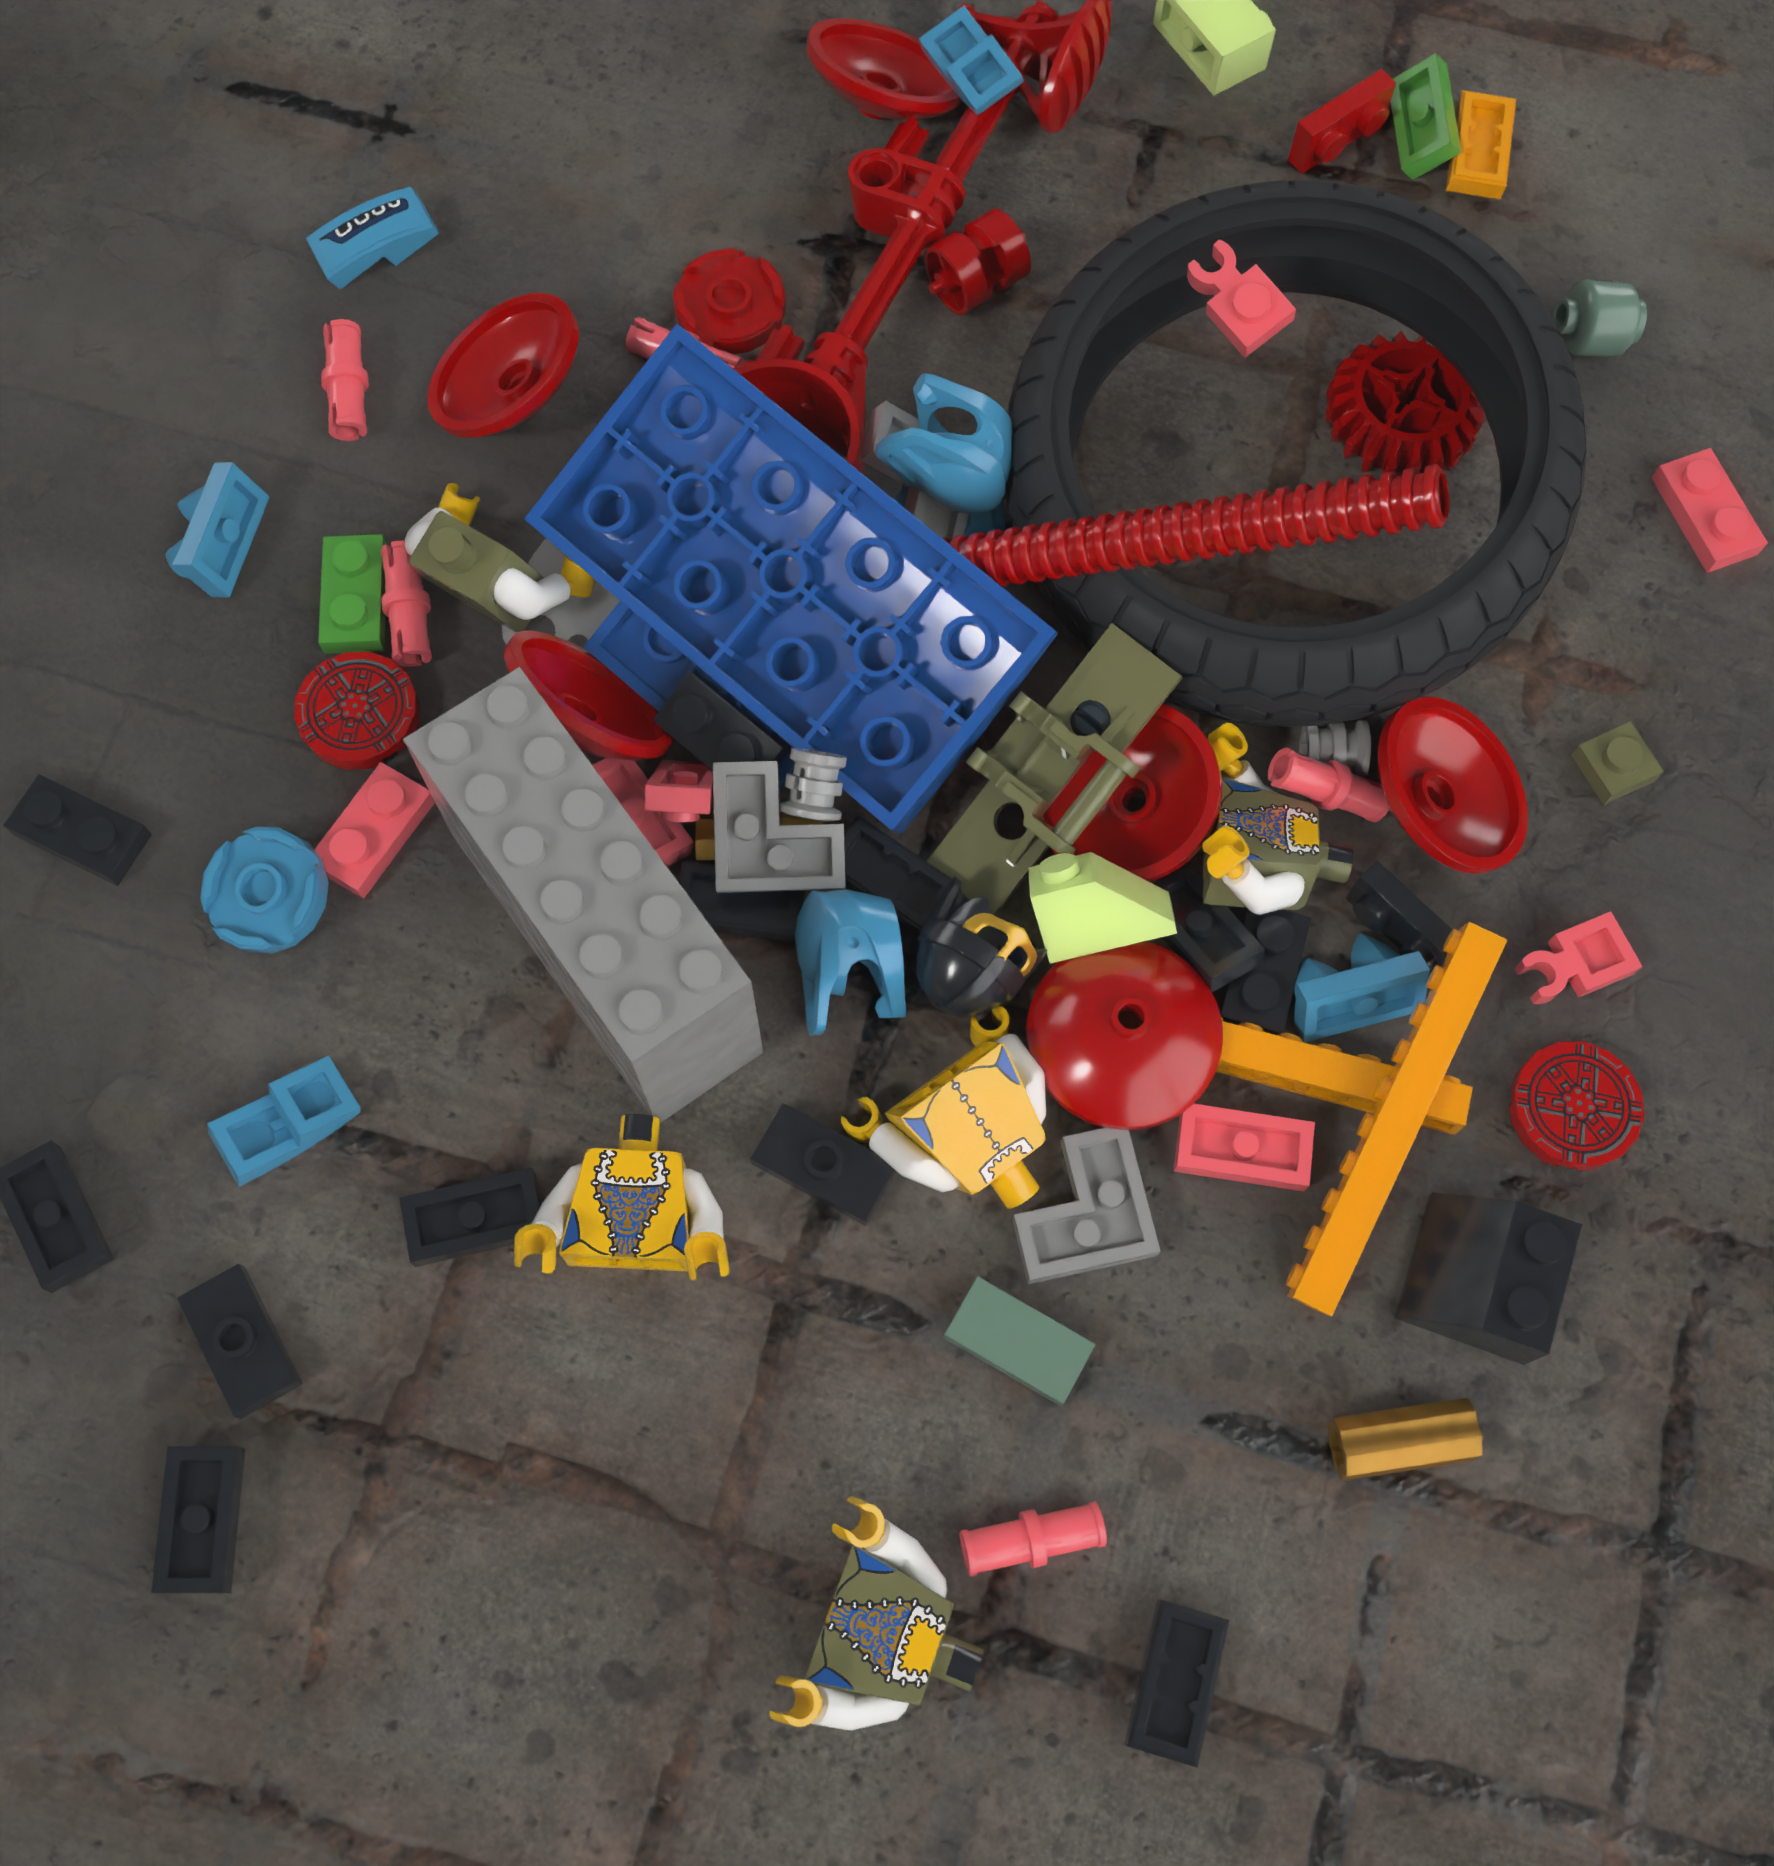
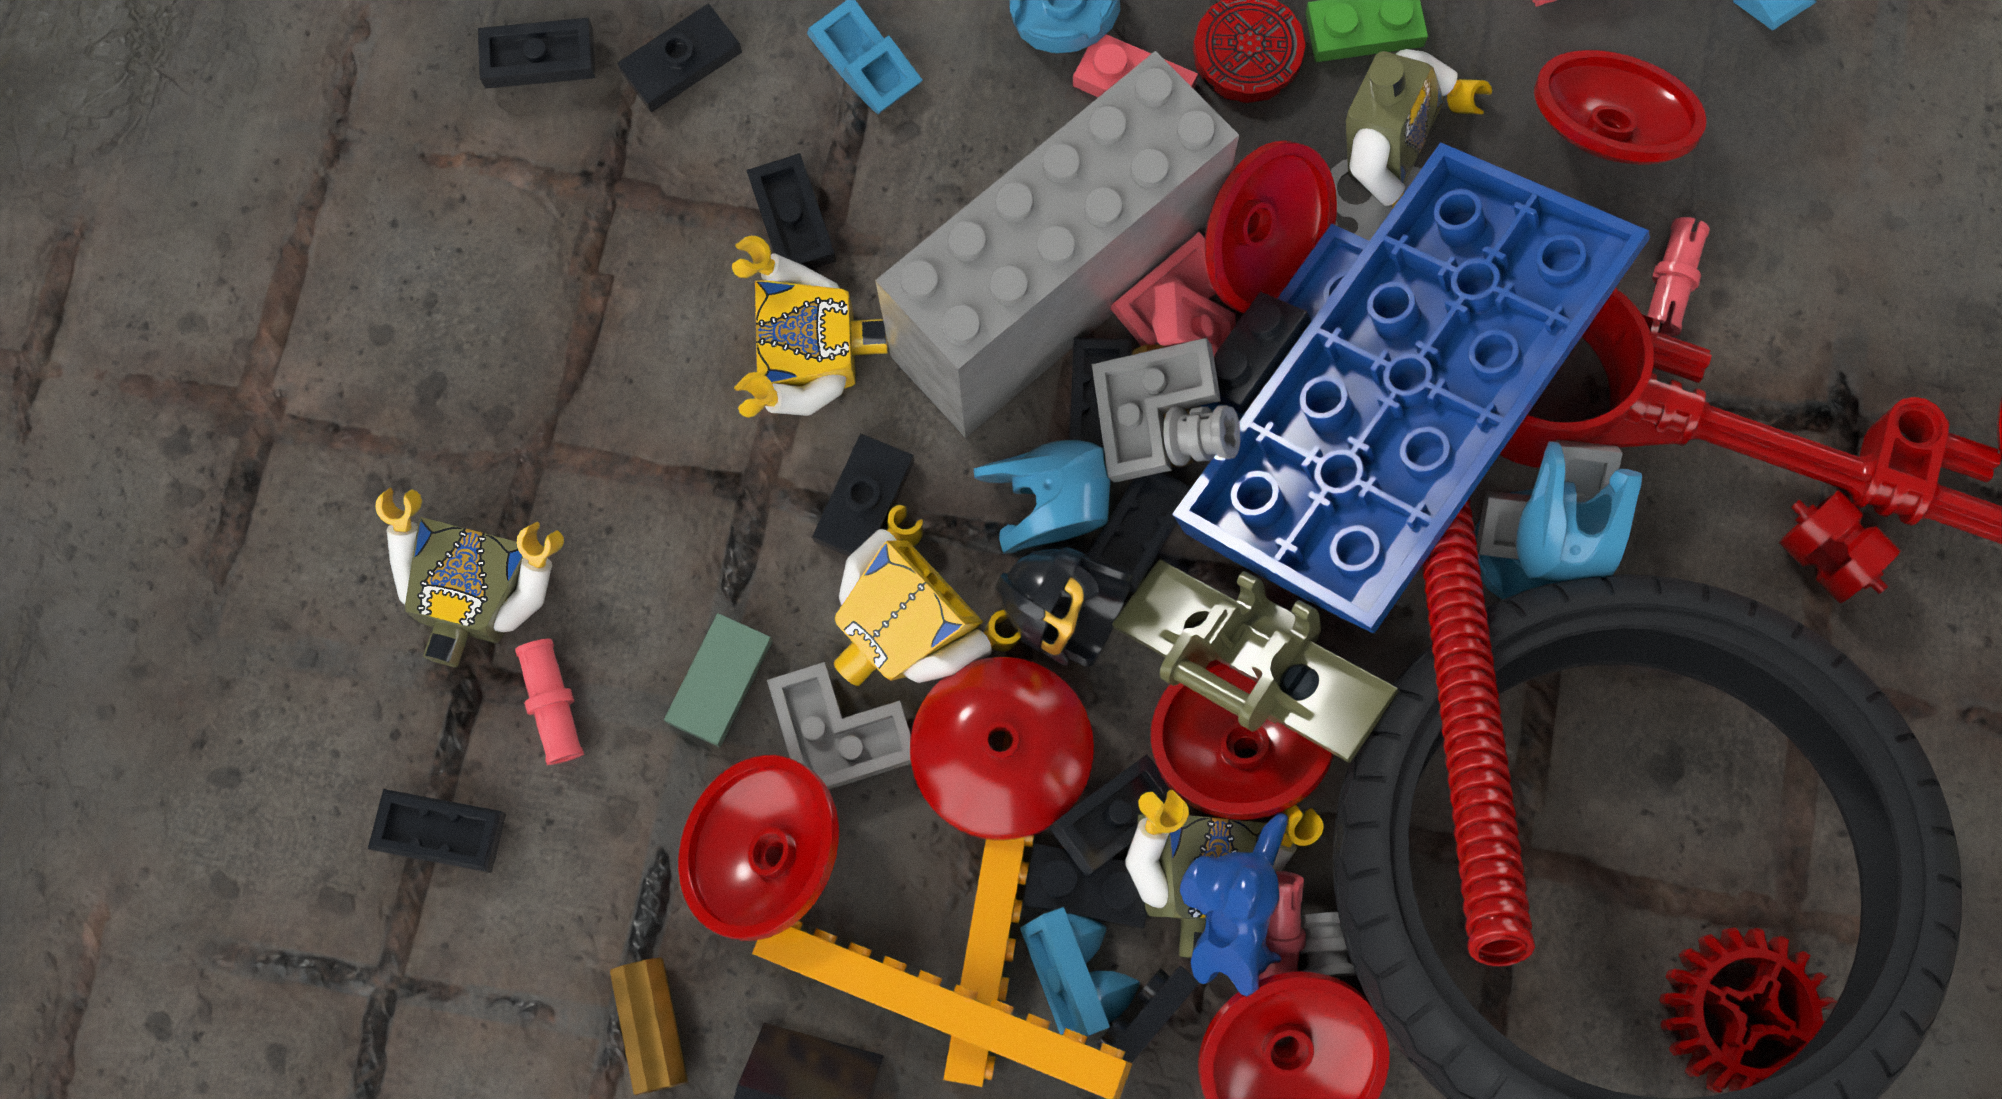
camera: 90 degrees right, 5 degrees up
coral pin [380,540,432,667] -> none
red tile [673,248,786,354] -> none
yellowish green slope [1028,852,1177,964] -> none
coral plate [1173,1104,1315,1192] -> none
coral plate [1187,240,1296,358] -> none
none -> red dish [678,755,839,941]
none -> blue animal [1180,812,1288,996]

